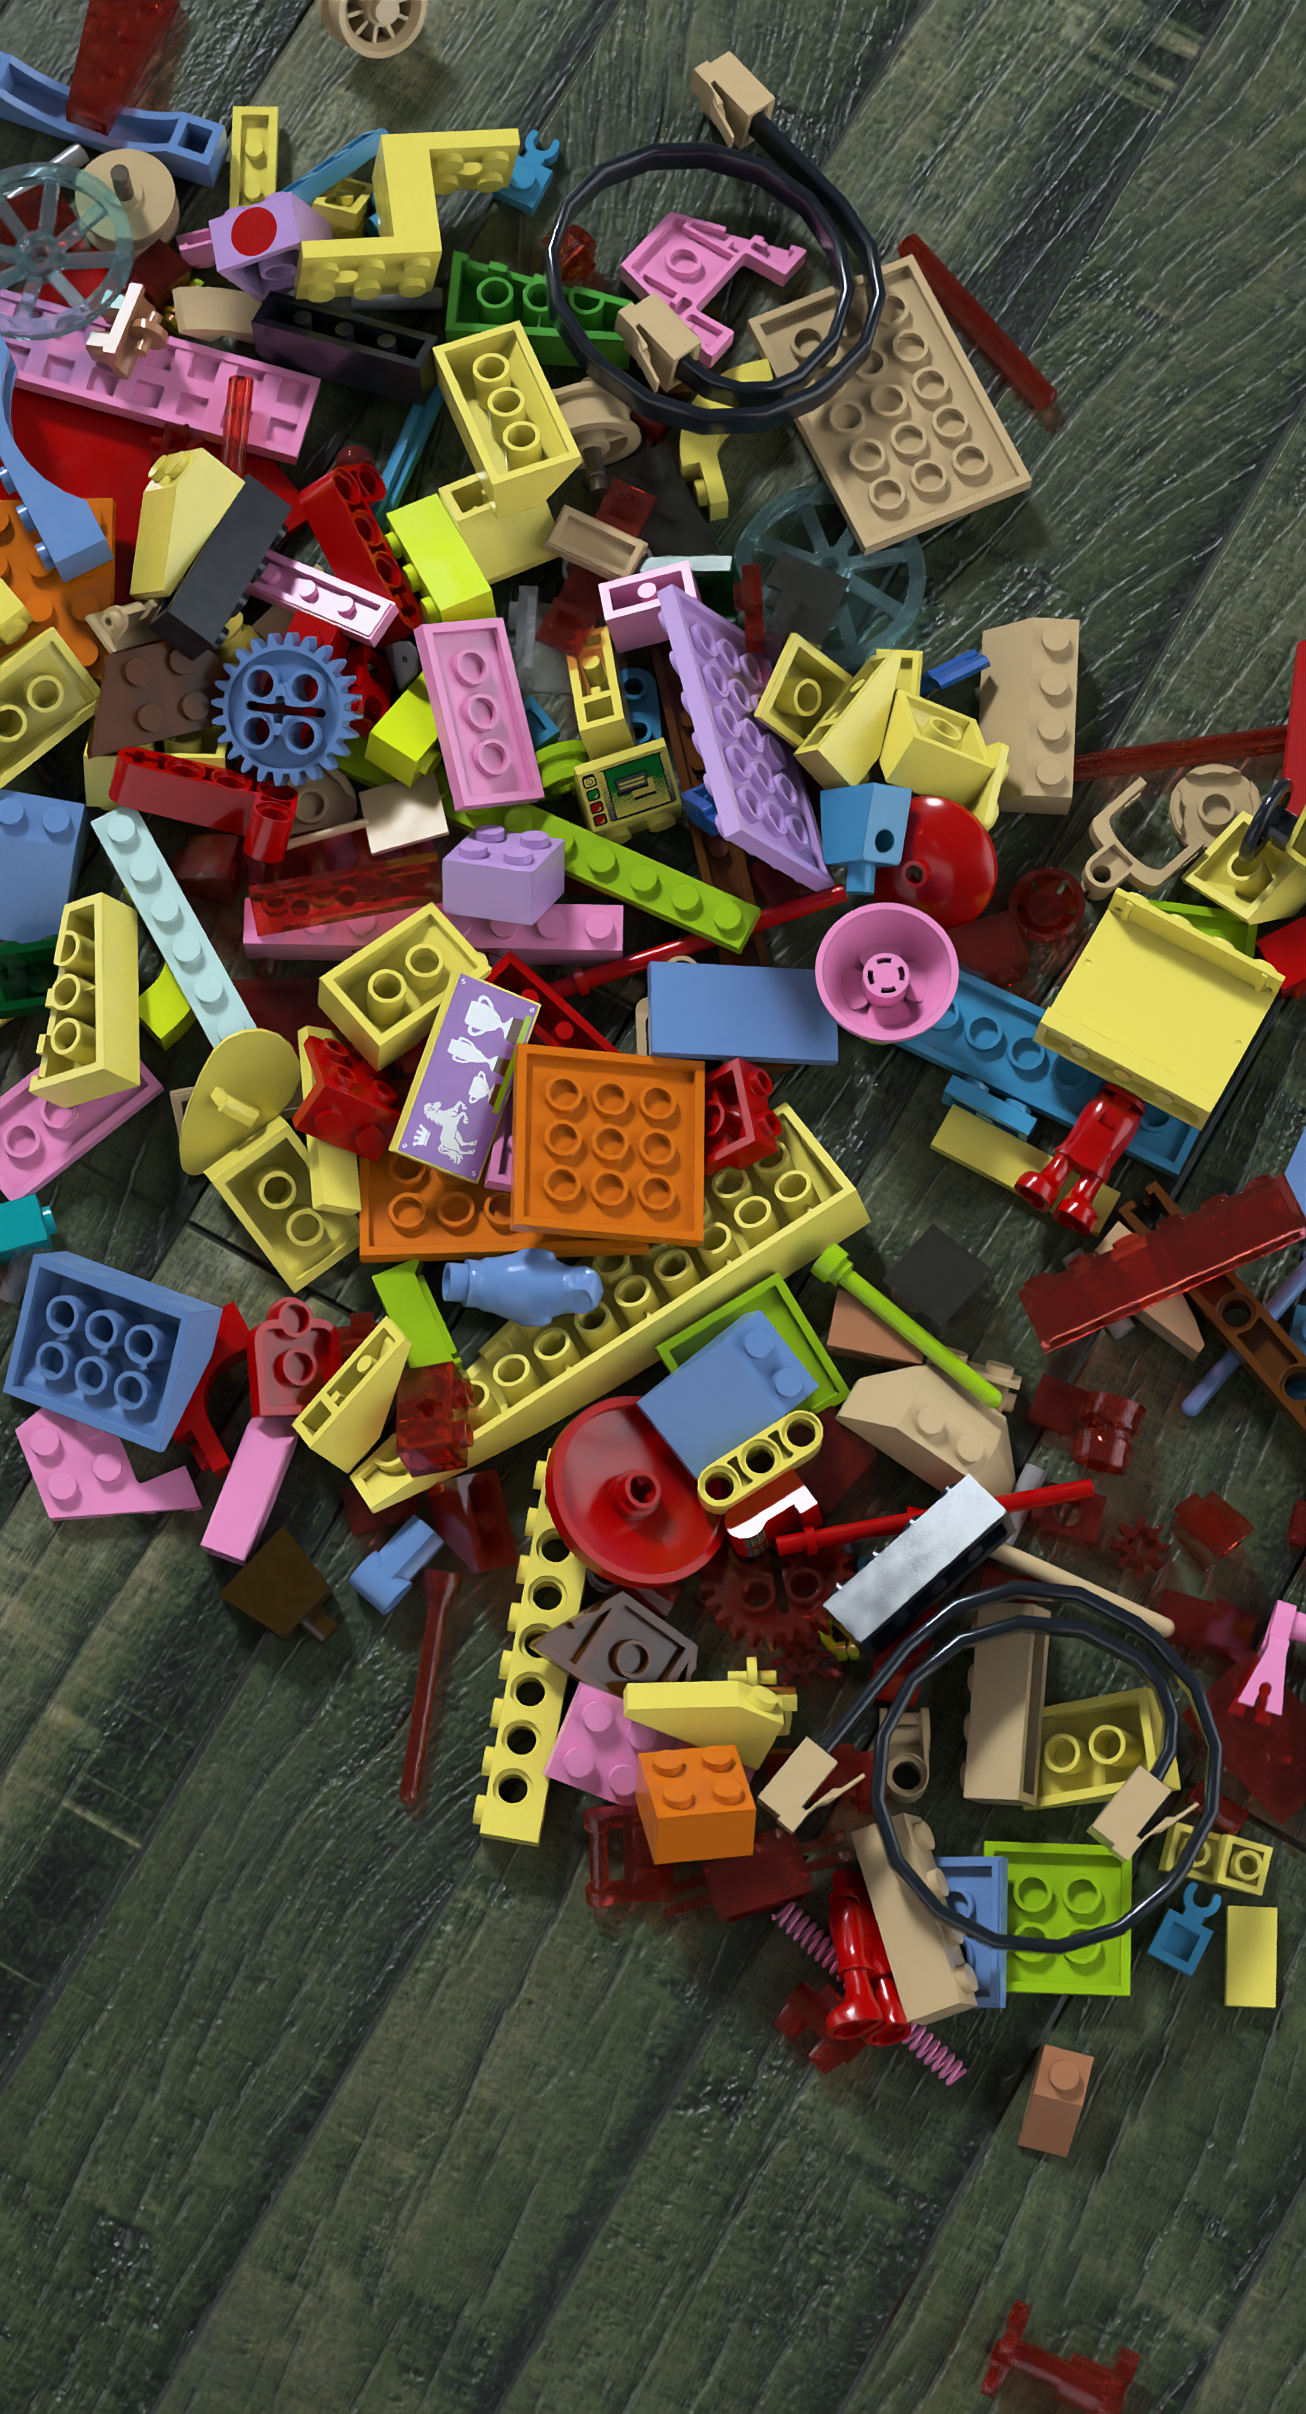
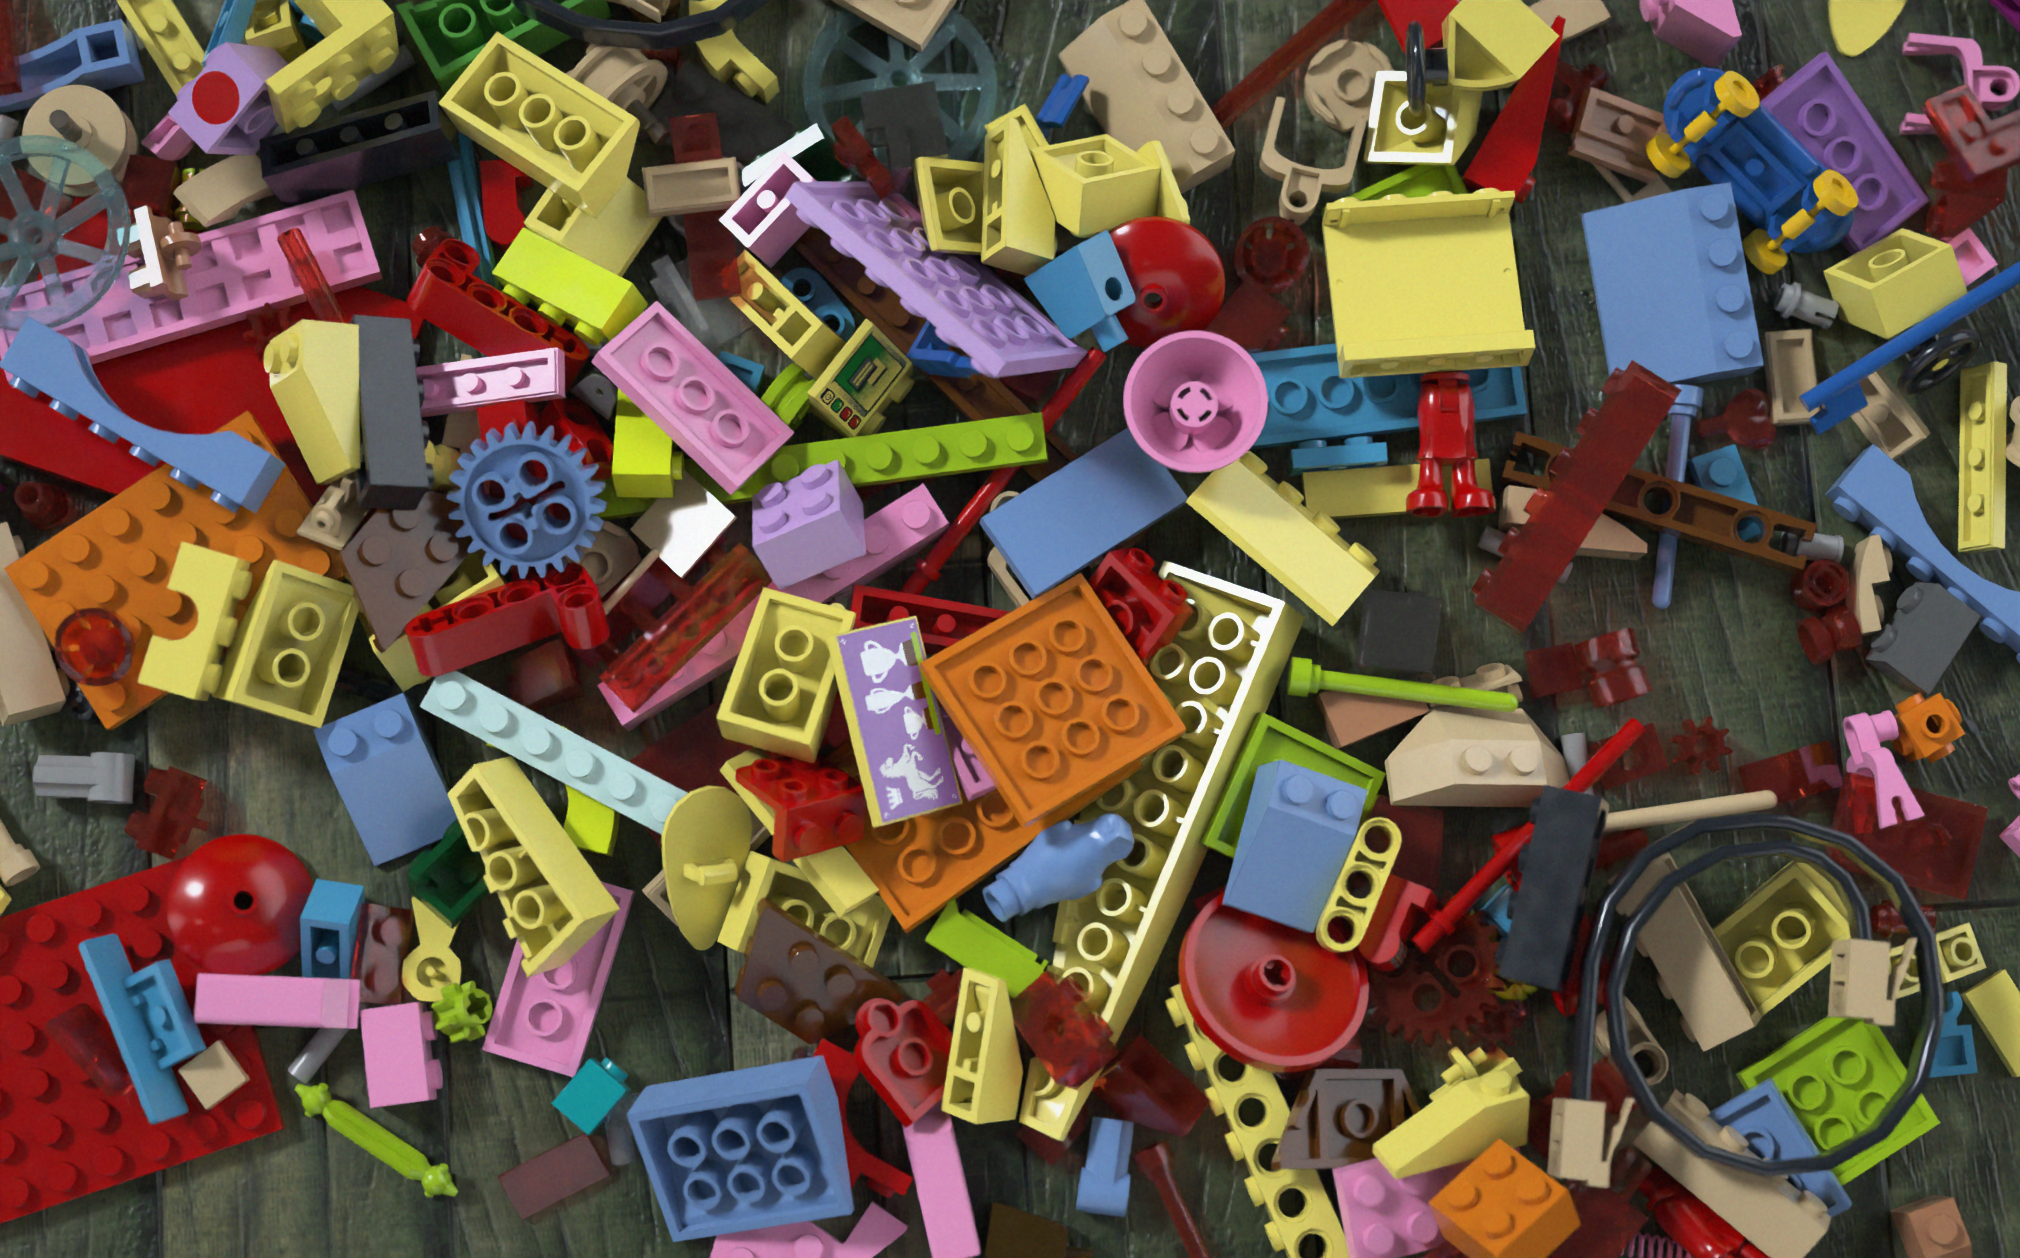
camera: 40 degrees left, 5 degrees up
clear red slope [1169,1491,1255,1573] -> none
none -> red leg [480,159,534,252]
none -> reddish brown wing [734,897,905,1045]
none -> light yellow slope [1186,451,1380,627]

